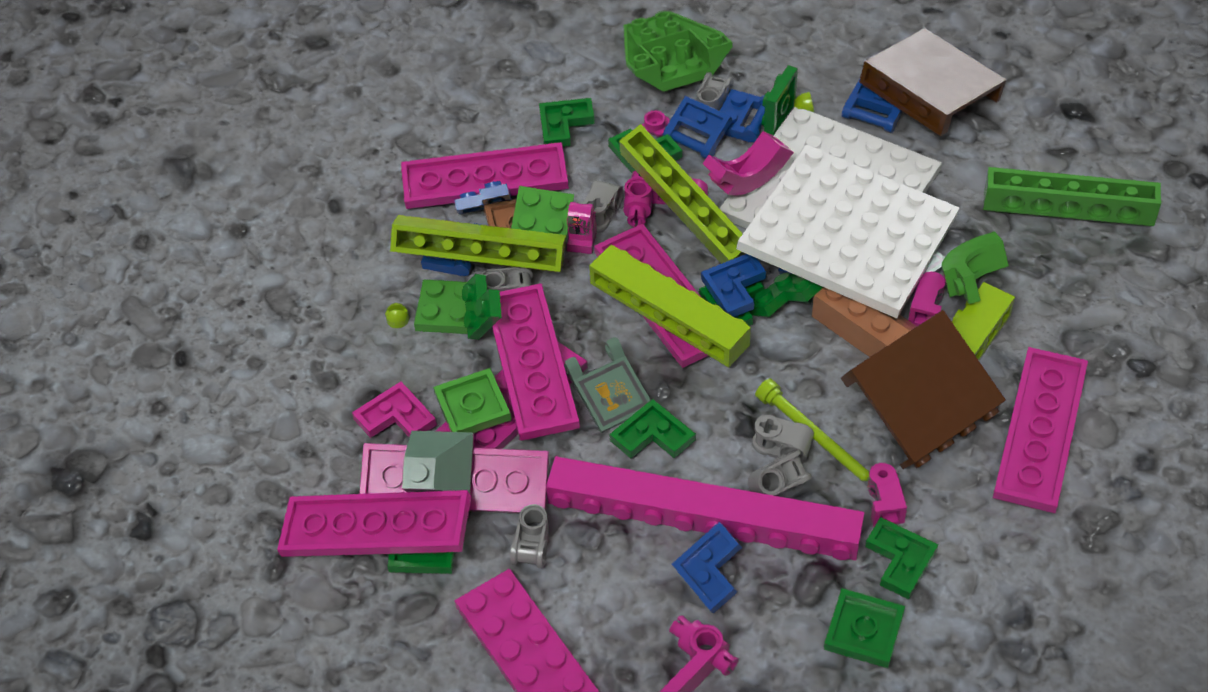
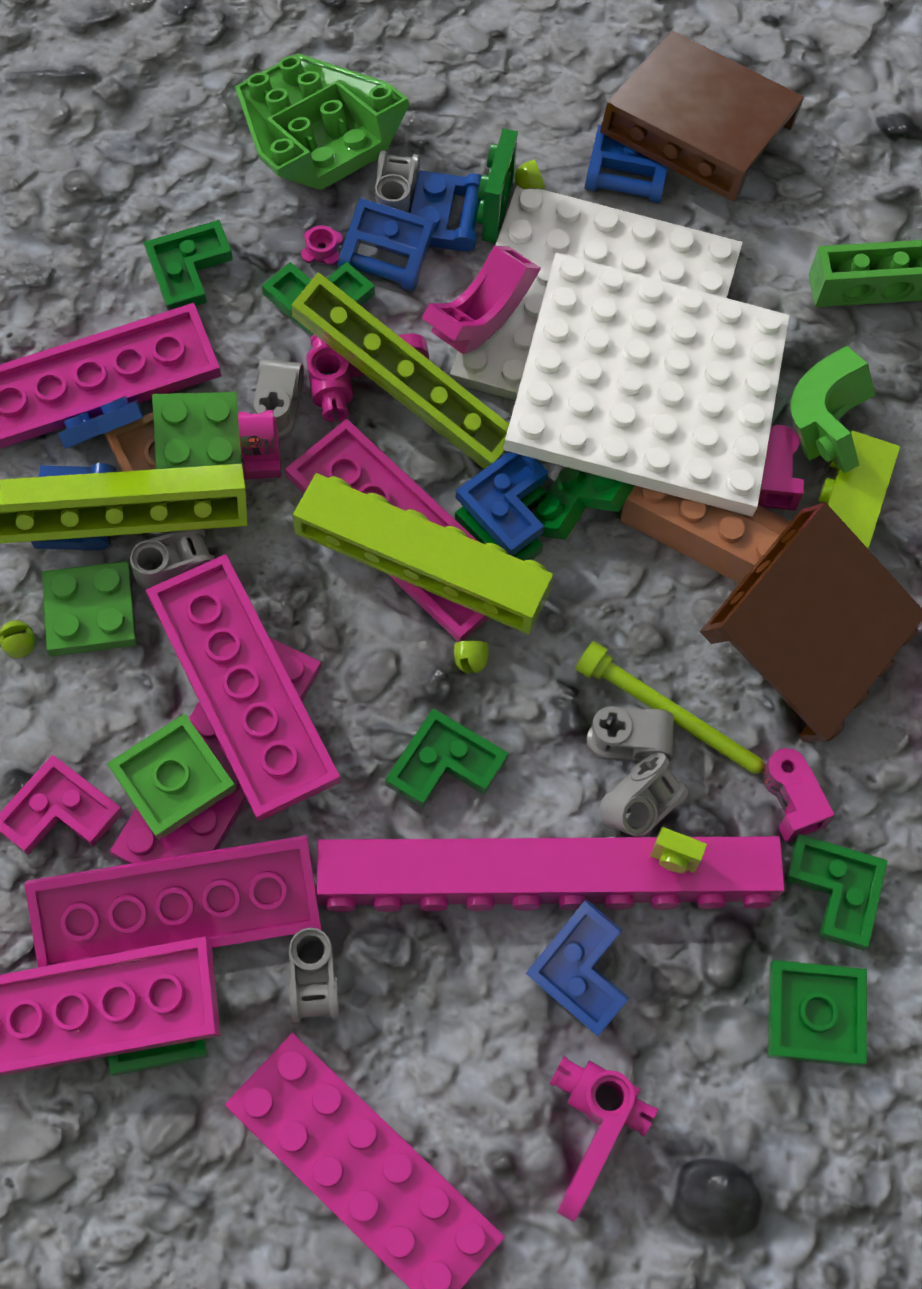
camera: 20 degrees left, 15 degrees up
sand green slope [402,431,474,494] -> none
green plate [462,274,502,340] -> none
sand green flag [564,337,650,433] -> none
none -> lime hinge [454,641,489,674]
none -> lime plate [650,827,707,873]

